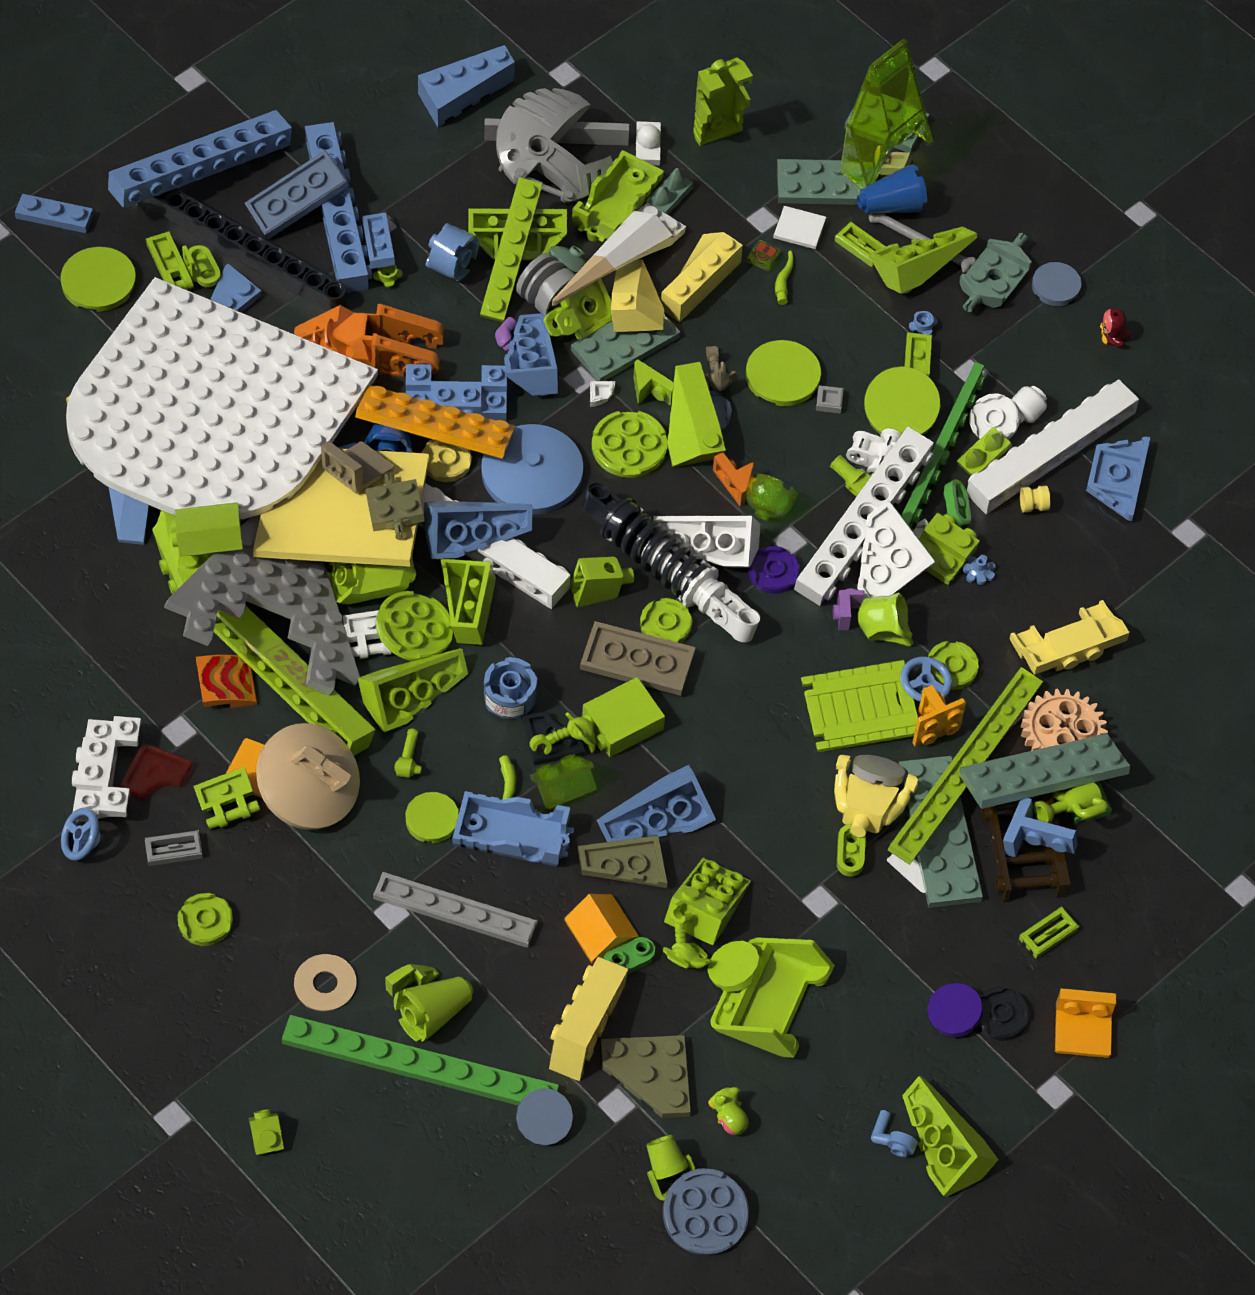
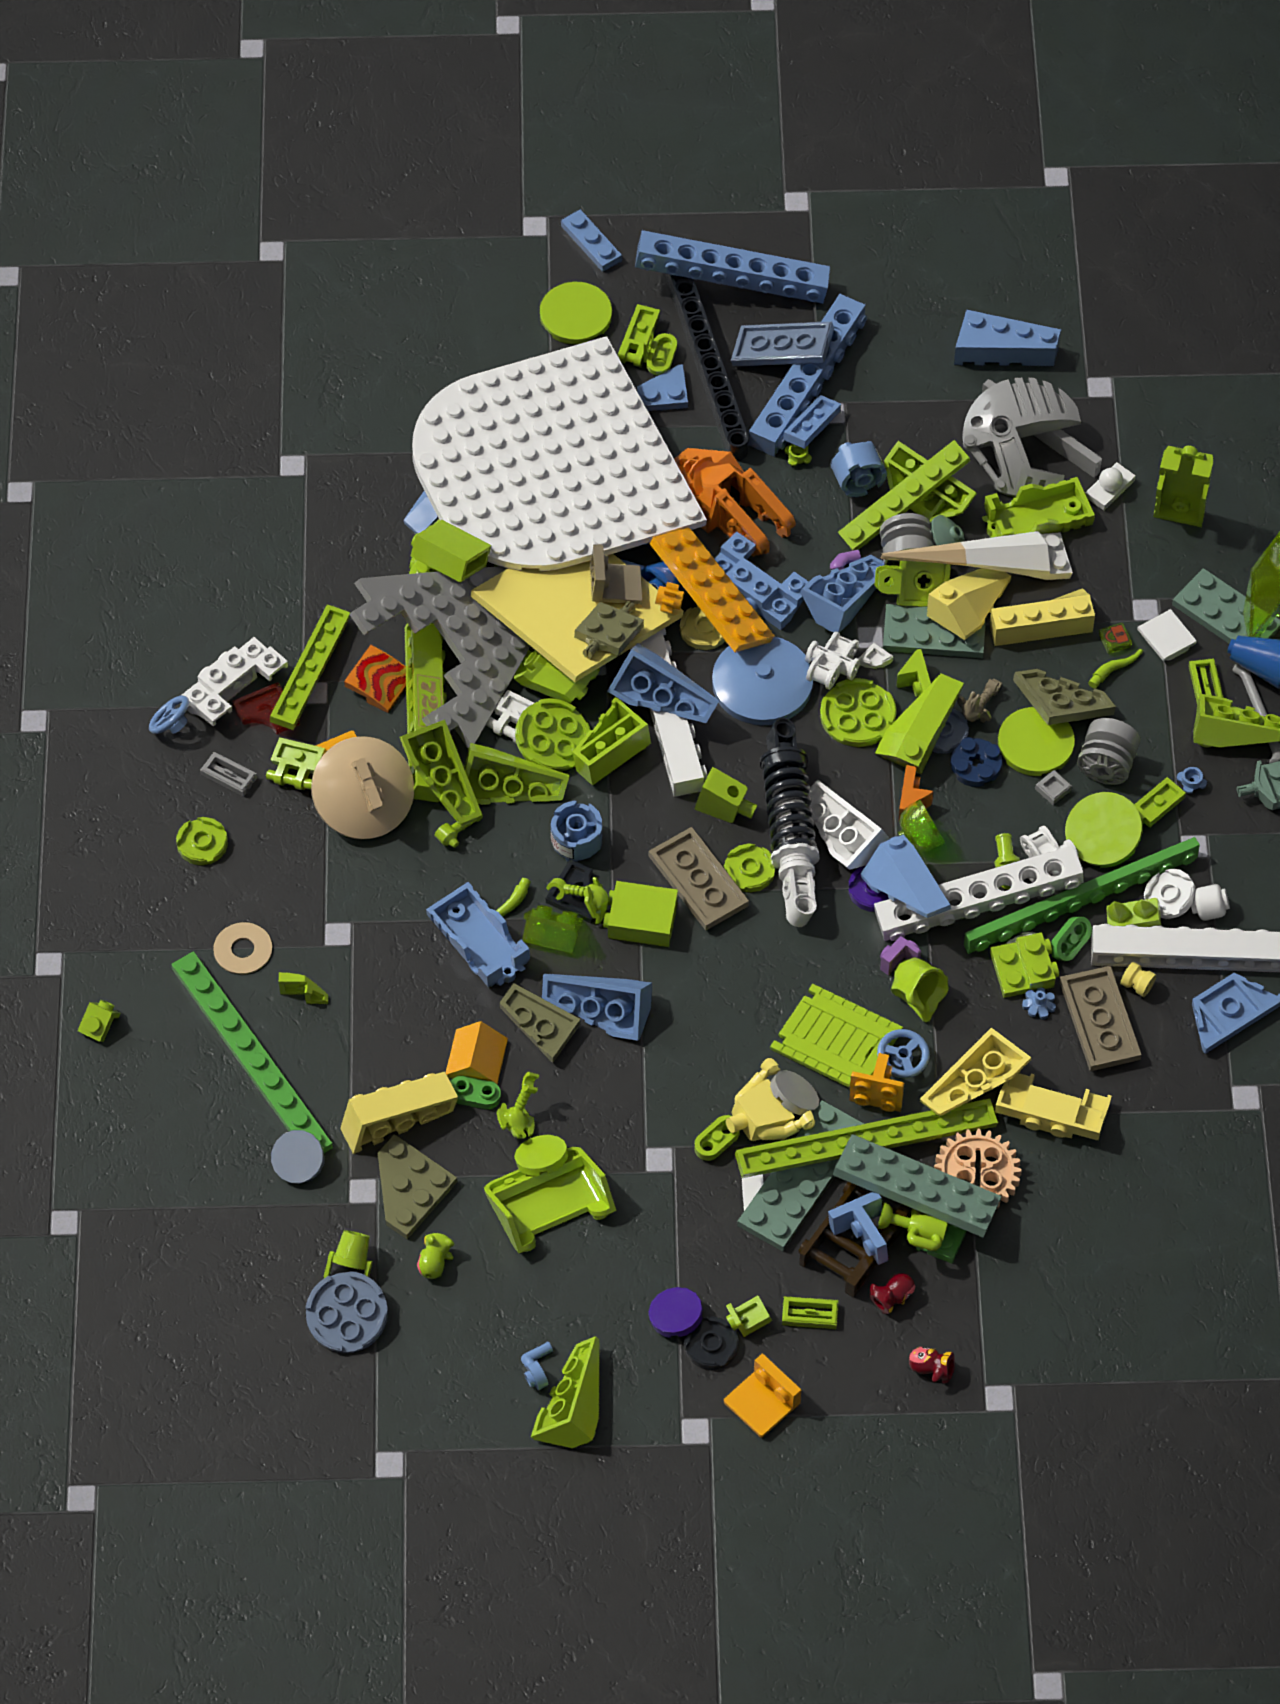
camera: 45 degrees right, 0 degrees up
light grey tile [373,872,537,948] -> none
lime cone [394,977,473,1042] -> none
lime tile [405,792,459,843] -> none
sand green tile [645,168,693,215] -> none
lime slope [664,858,751,945] -> none
white plate [858,500,936,598] -> none
lime tile [928,641,979,690] -> none
none -> lime plate [270,604,350,730]
none -> lime wedge [400,719,482,824]
none -> light orange gear [655,582,684,614]
none -> lime bracket [726,1296,772,1337]
none -> white axle [805,631,860,690]
none -> medium blue wedge [861,834,951,918]
none -> dark red animal [870,1273,915,1314]
none -> dark red animal [909,1347,955,1384]
none -> light yellow wedge [920,1028,1031,1116]
none -> dark blue plate [950,737,1002,787]
none -> olive plate [1013,669,1116,725]
none -> dark tan plate [1059,966,1141,1071]
none -> light grey wheel [1077,718,1141,785]

